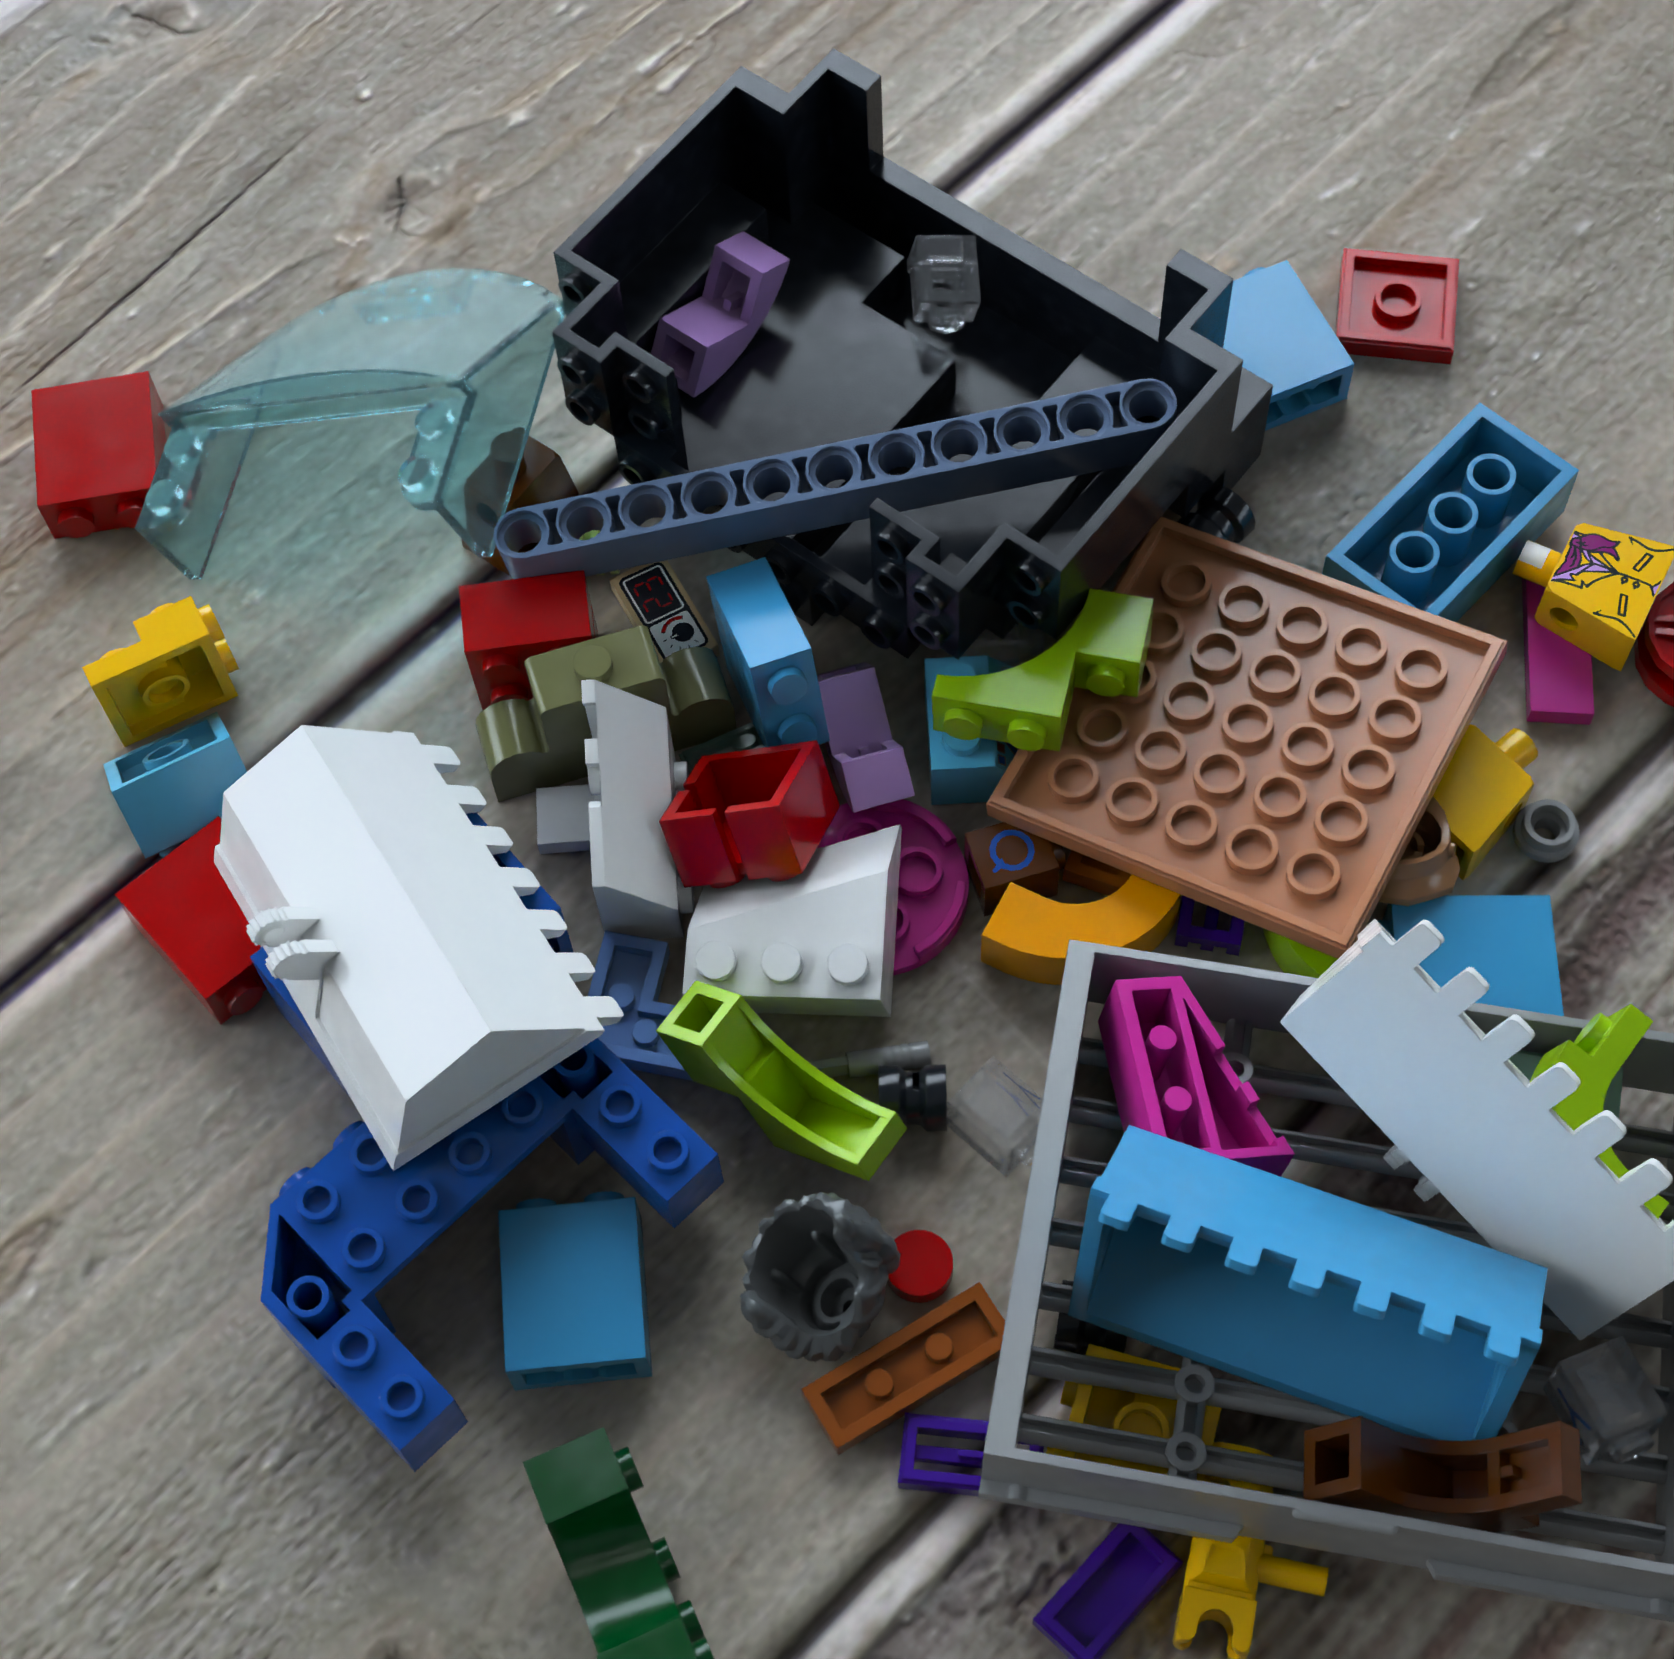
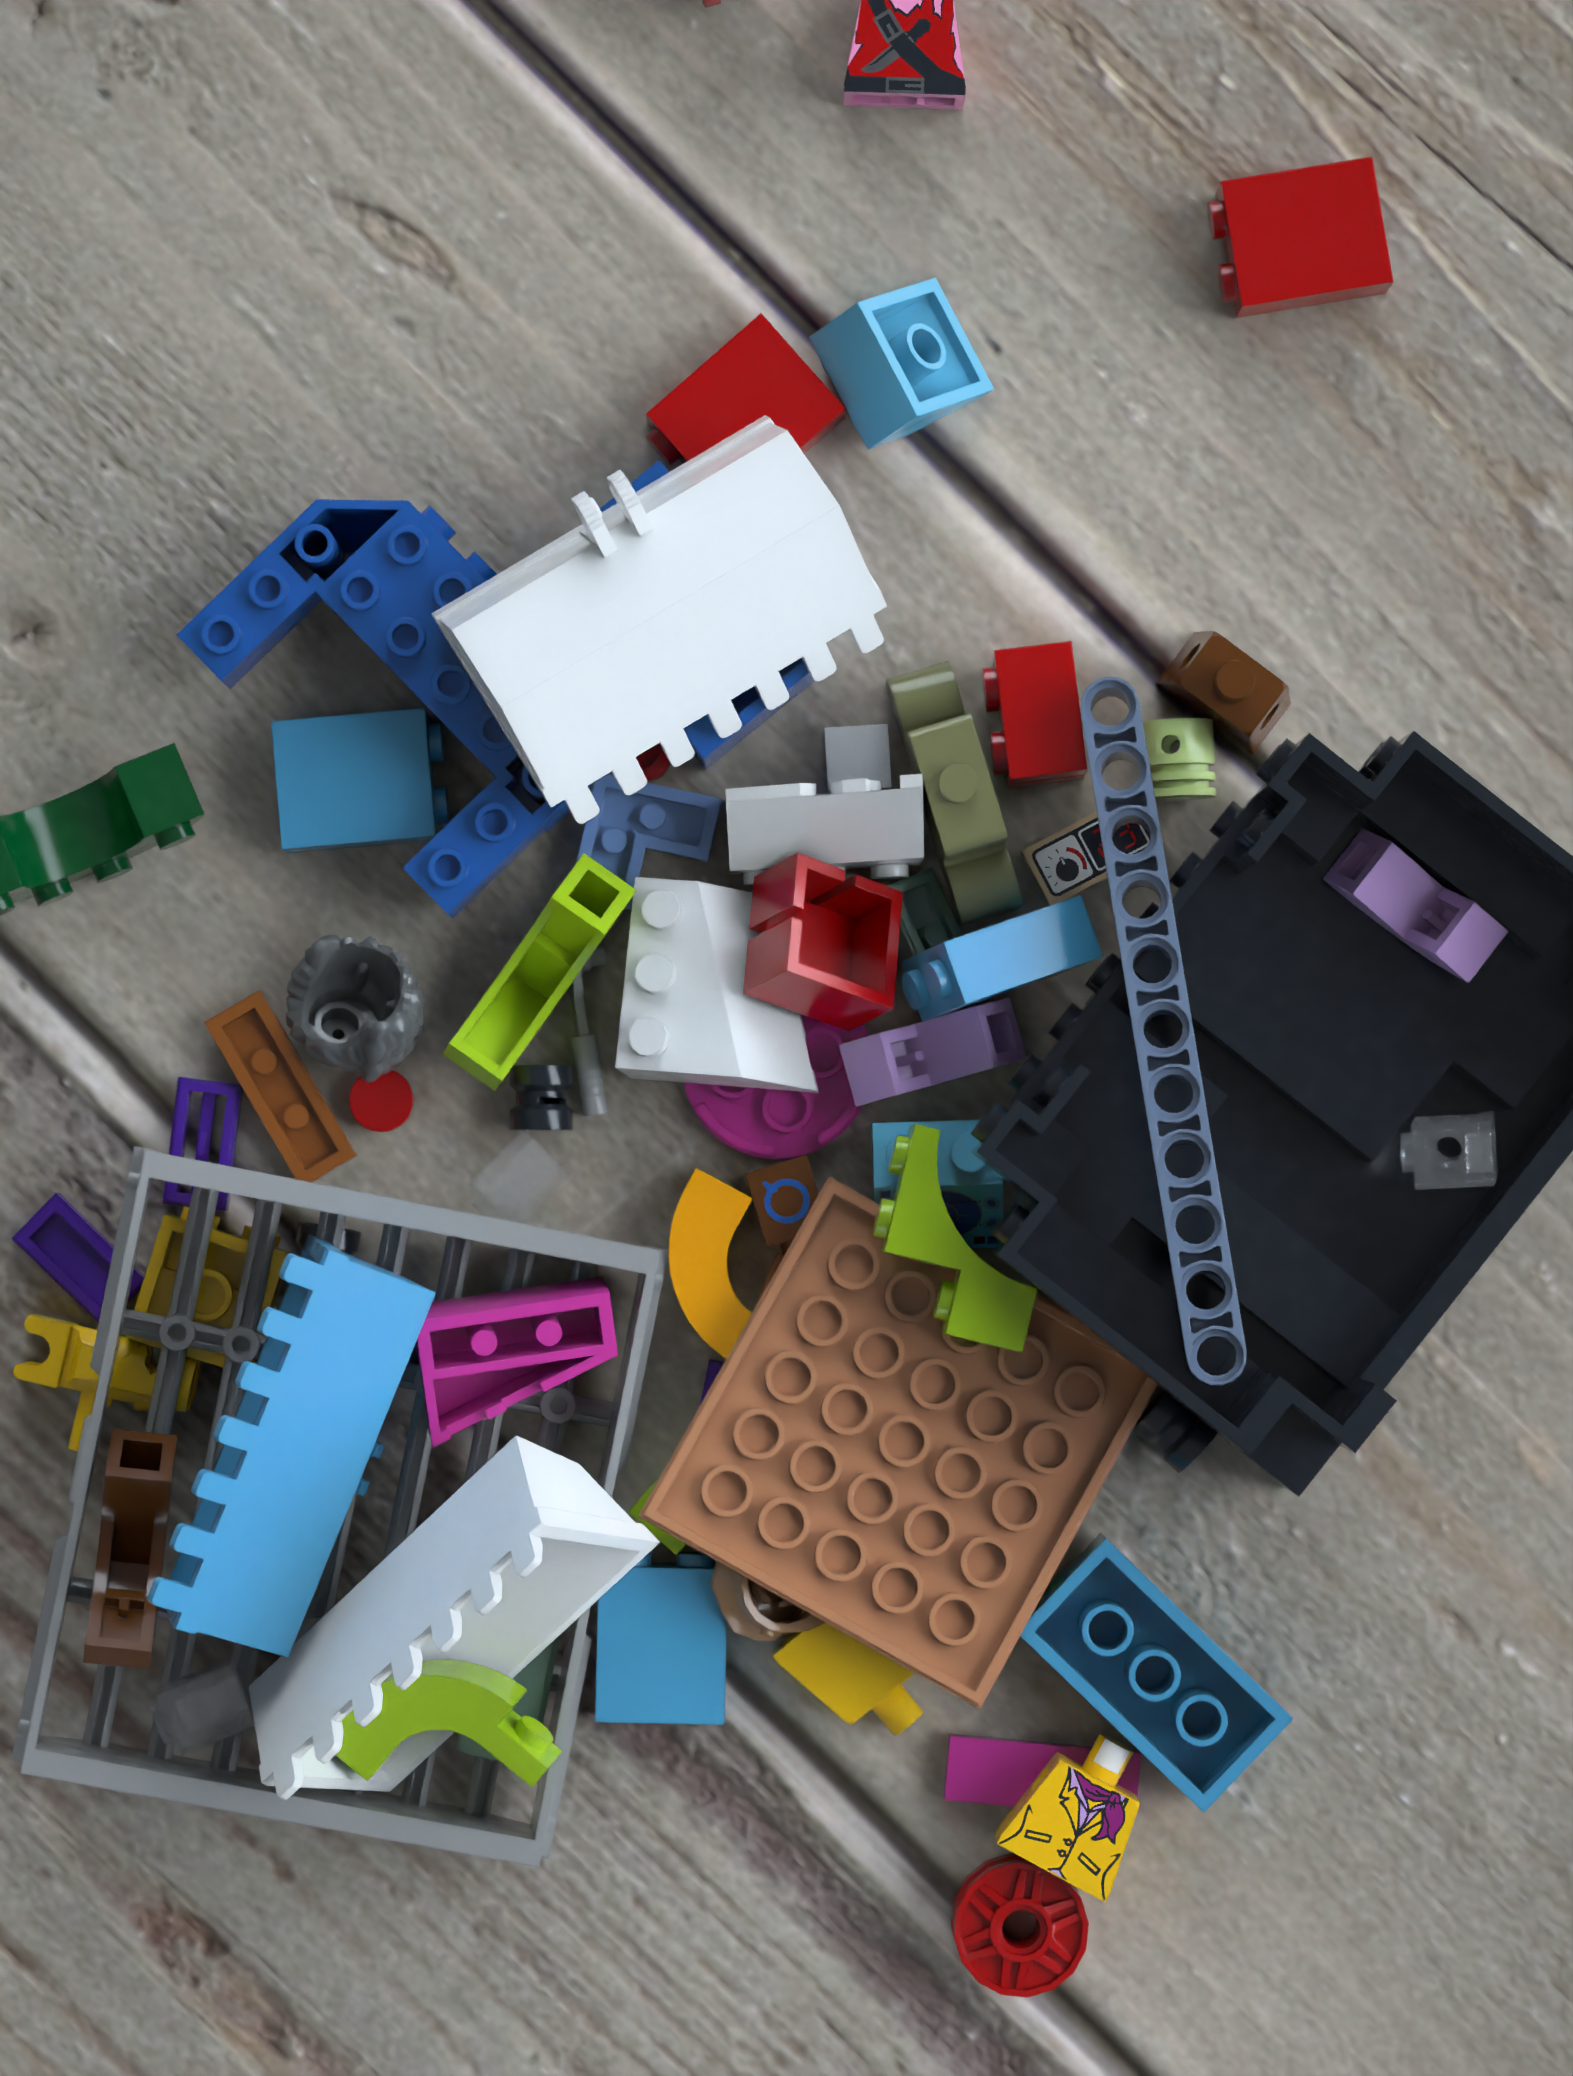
camera: 85 degrees right, 25 degrees up
yellow plate [82,596,239,747] -> none
clear light blue windscreen [135,268,565,580] -> none
dark azure brick [1223,260,1354,431] -> none
tile [1335,248,1459,364] -> none
light grey plate [1513,799,1579,863] -> none

